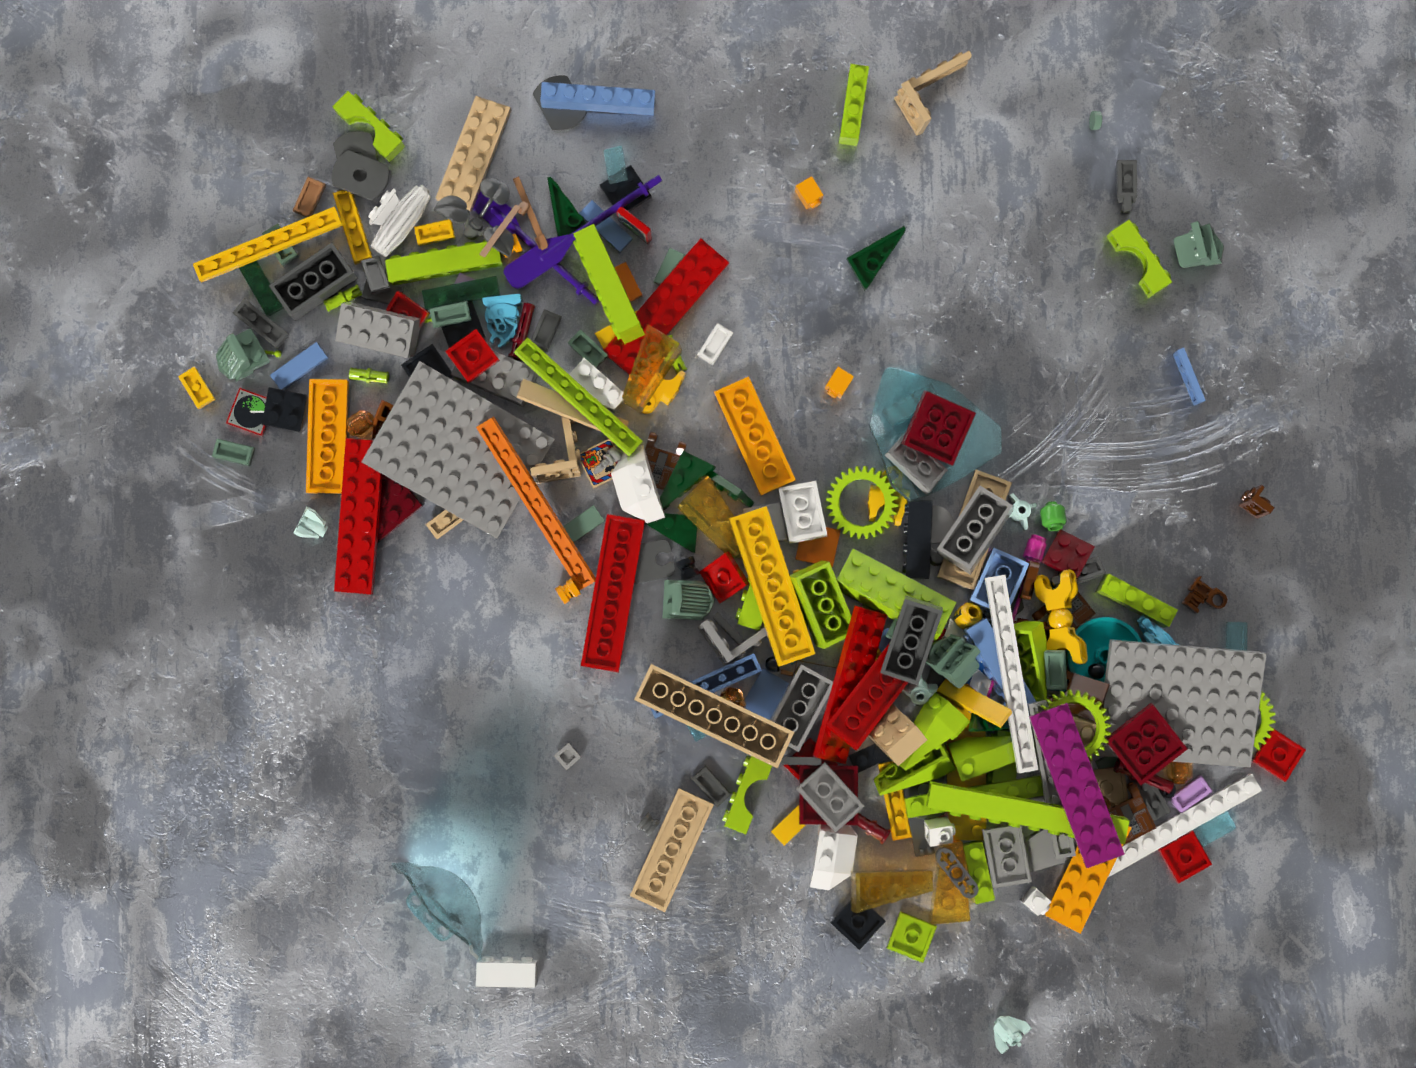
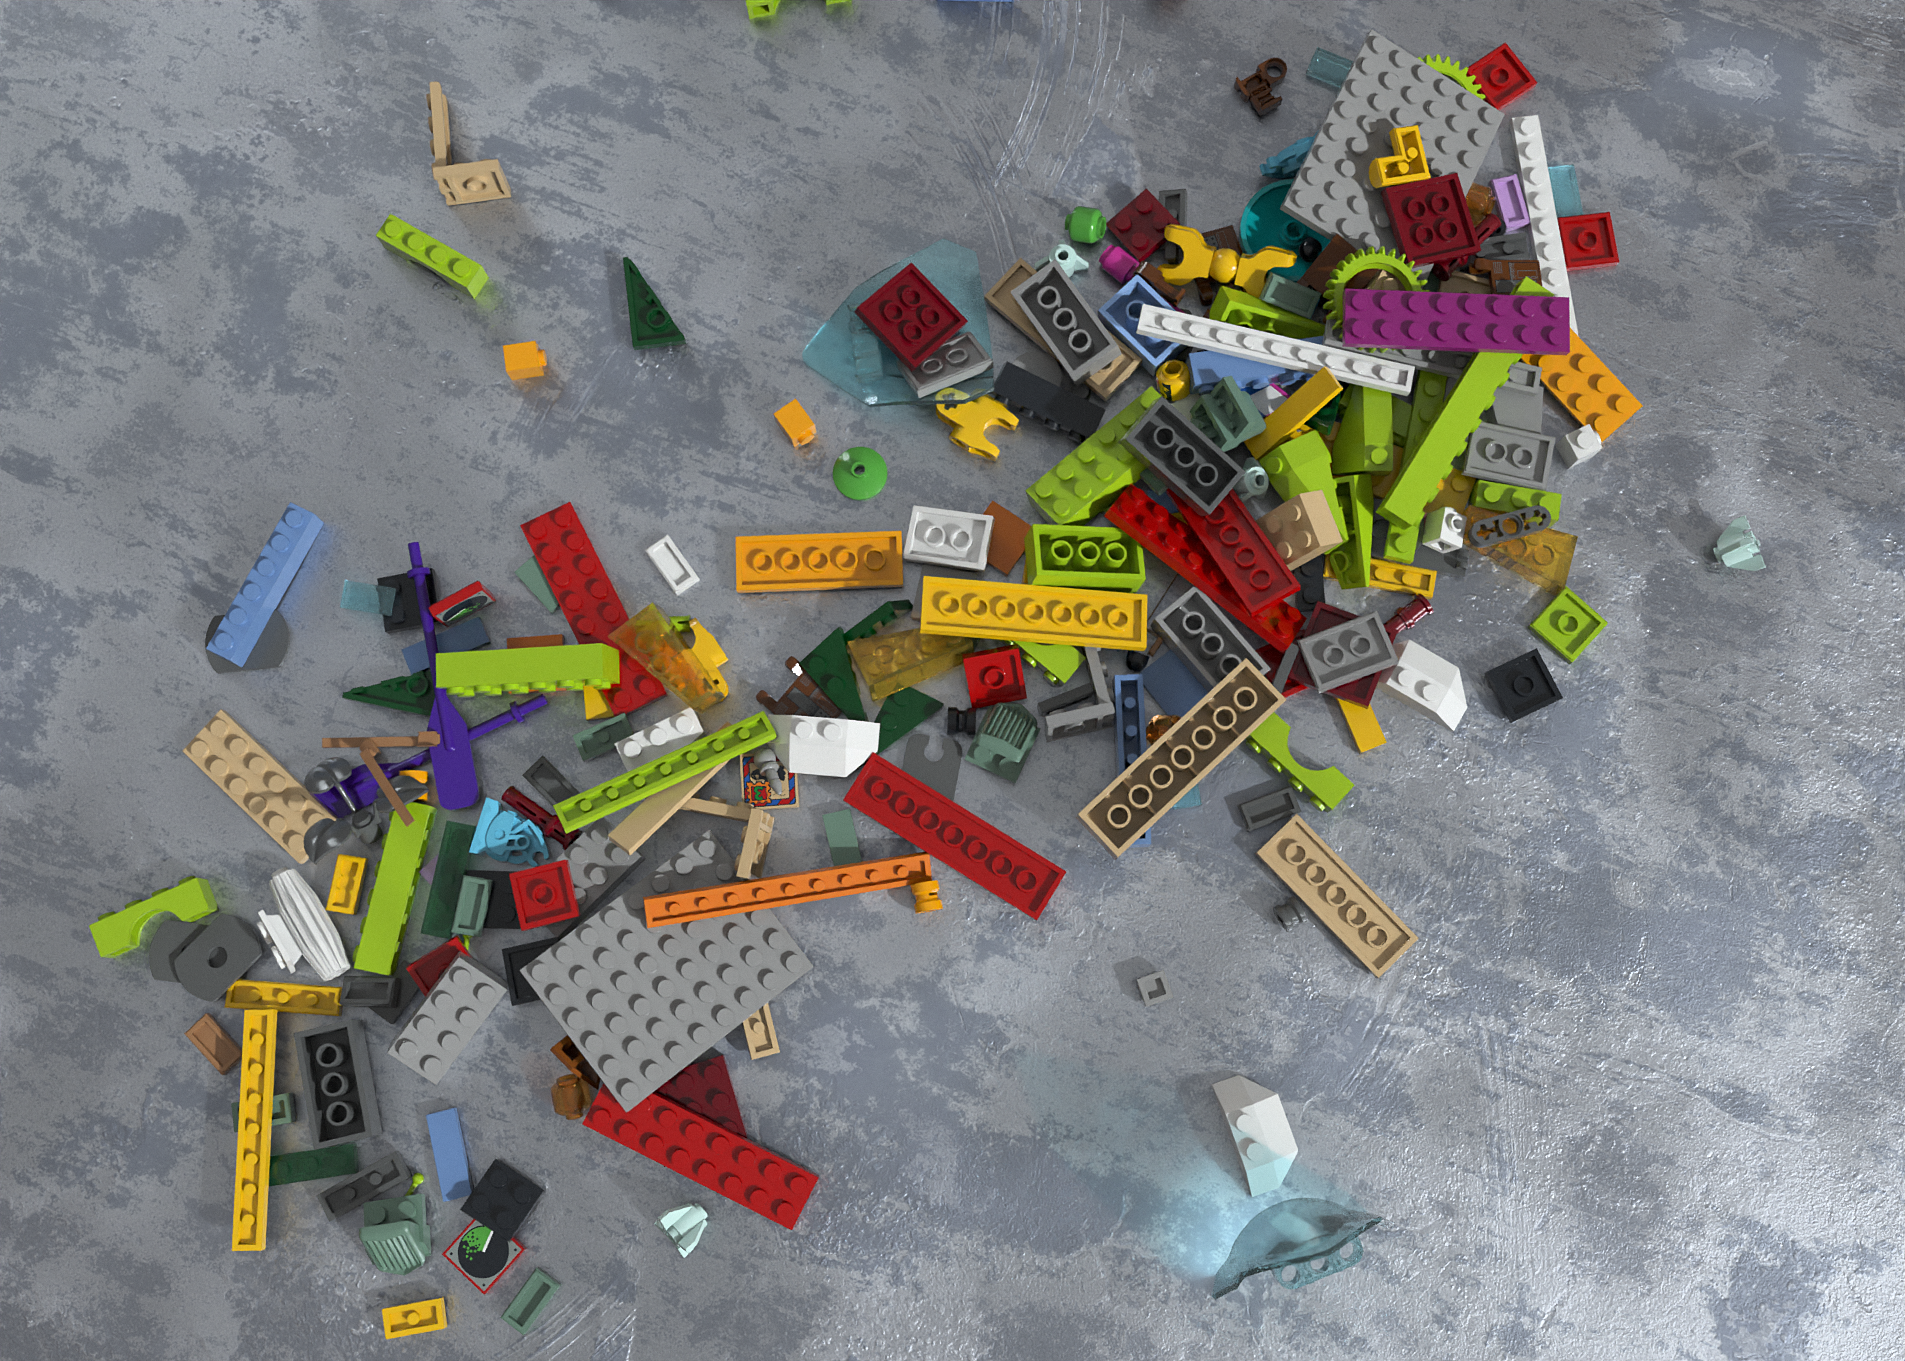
camera: 70 degrees left, 5 degrees down
light orange plate [306,379,349,494] -> none
lime pin [323,284,362,312] -> none
lime pin [349,367,389,384] -> none
white brick [476,956,538,988] -> none
lime piece [826,466,899,539] -> none
clear yellow wedge [851,870,933,913] -> none
lime brick [1095,574,1178,628] -> none
none -> bright green dish [833,447,887,500]
none -> white wedge [1211,1075,1298,1197]
none -> yellow brick [1369,125,1431,188]

